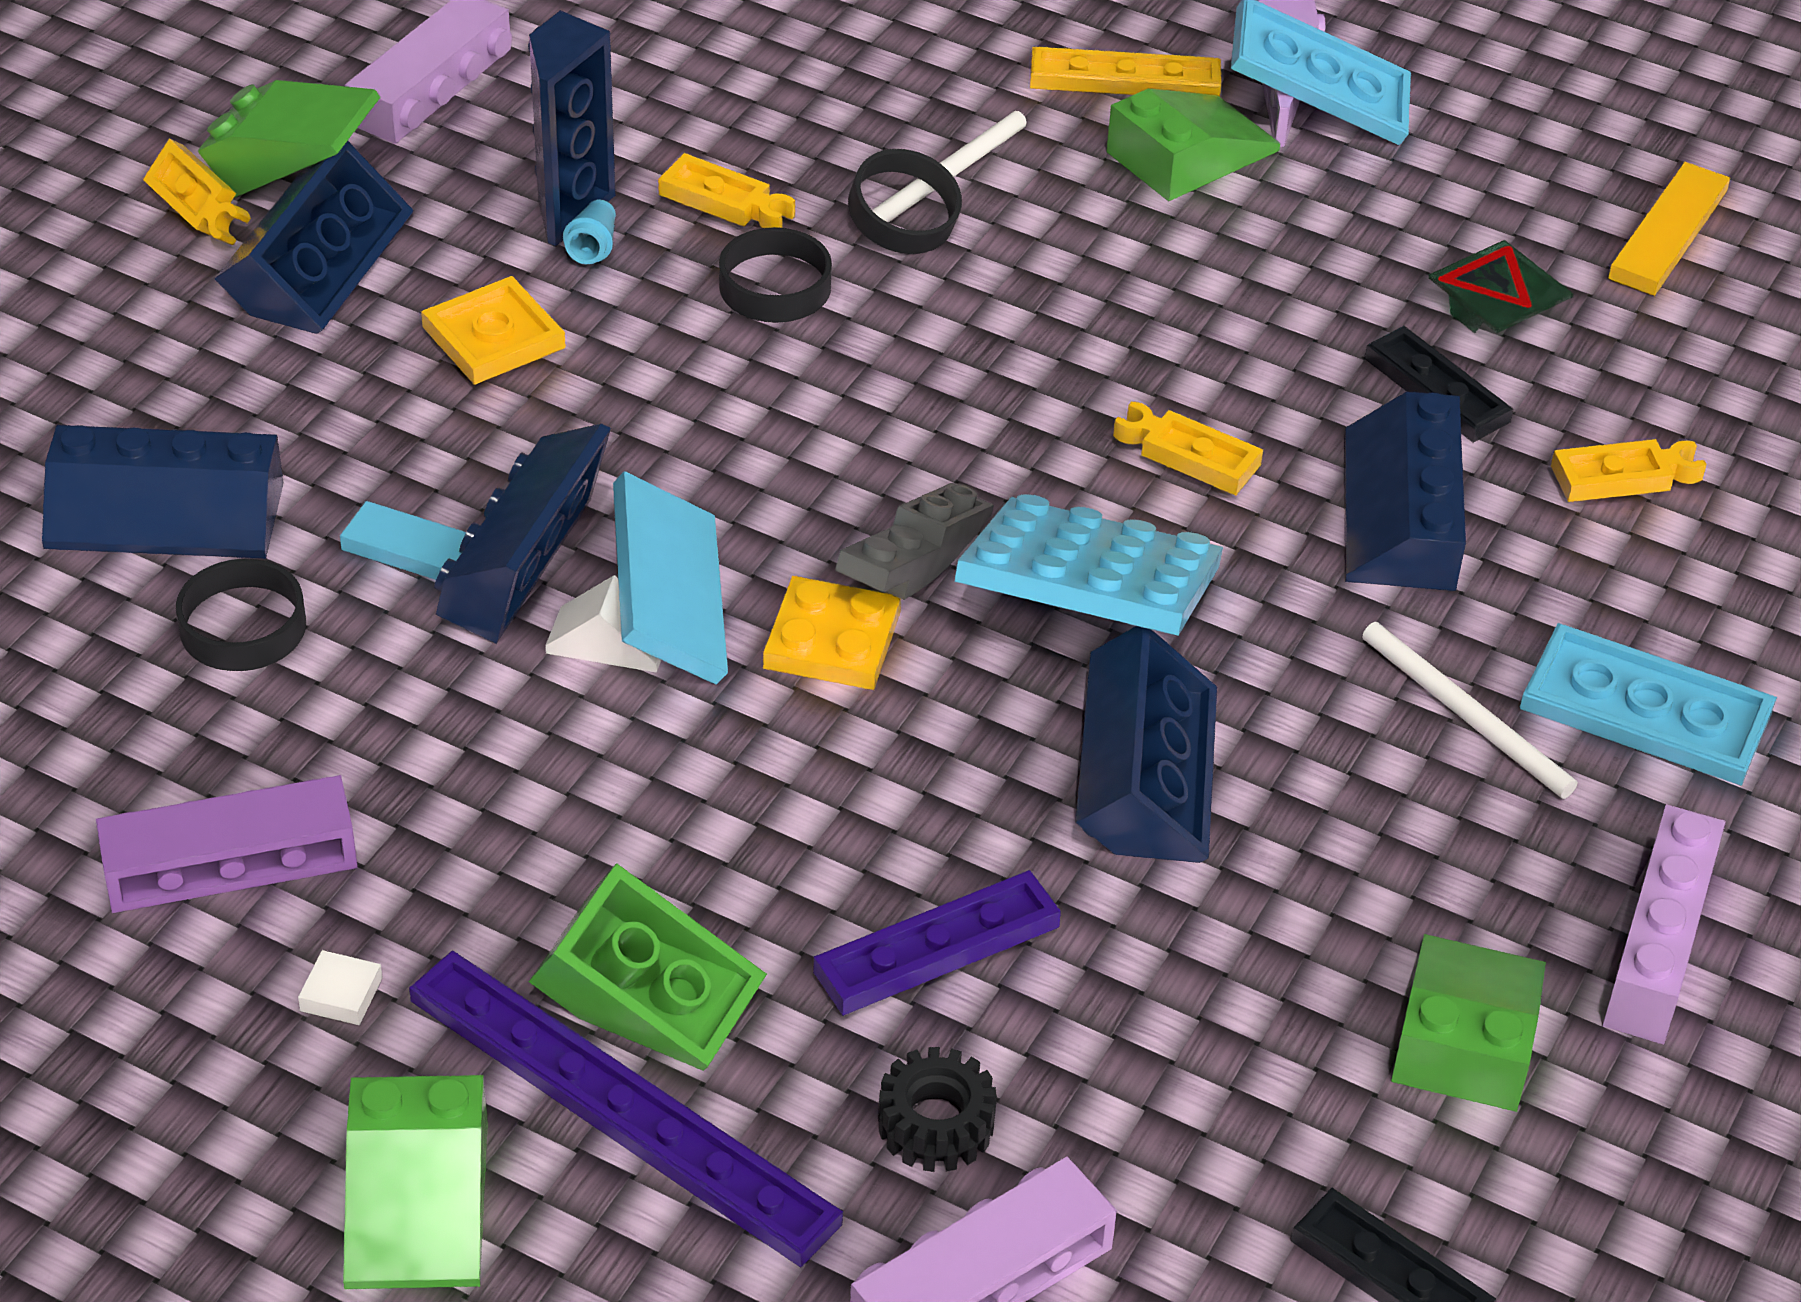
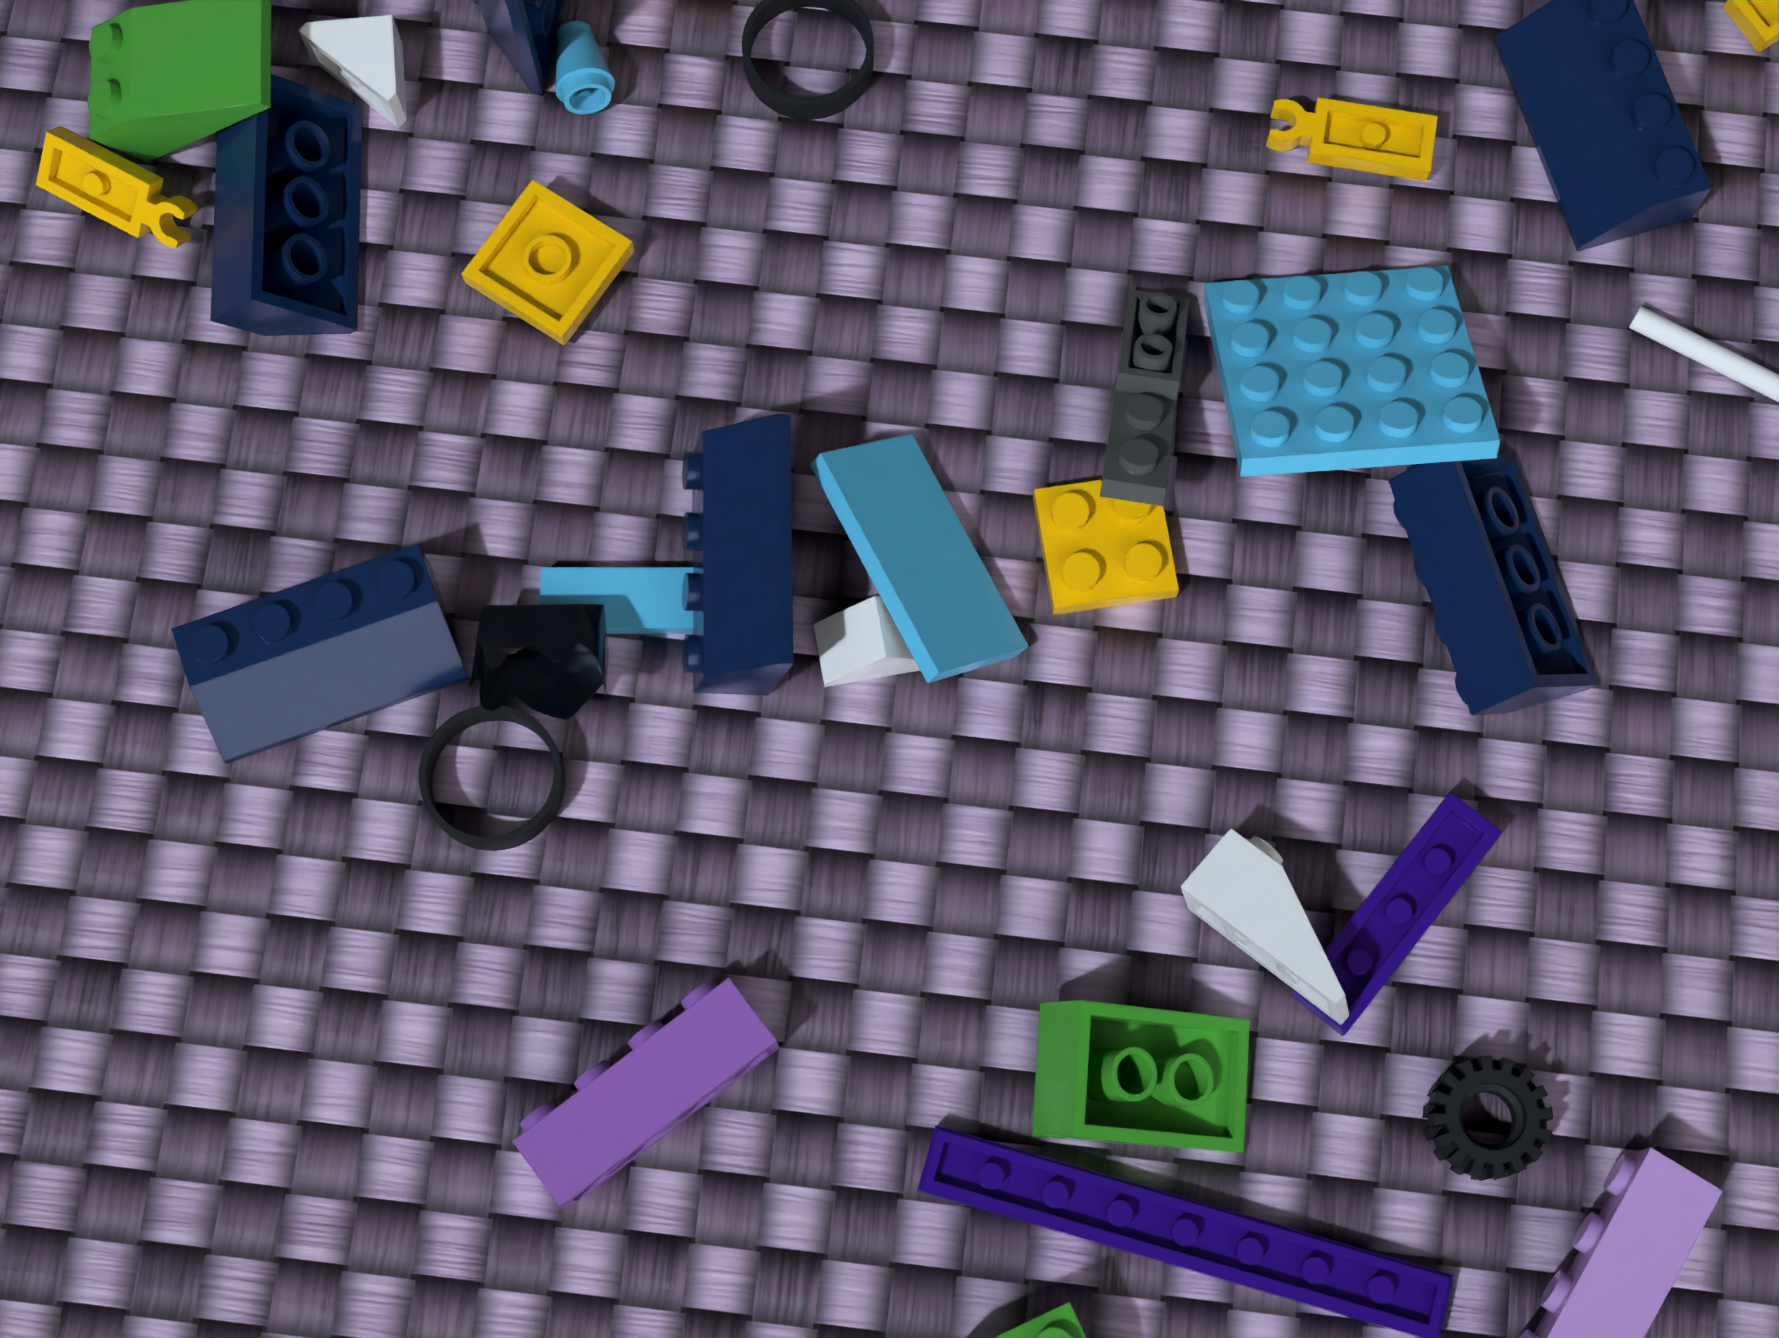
camera: 20 degrees left, 30 degrees up
white tile [298,950,382,1025] -> none
none -> white slope [298,15,407,128]
none -> black piece [469,604,609,720]
none -> white slope [1181,828,1349,1025]

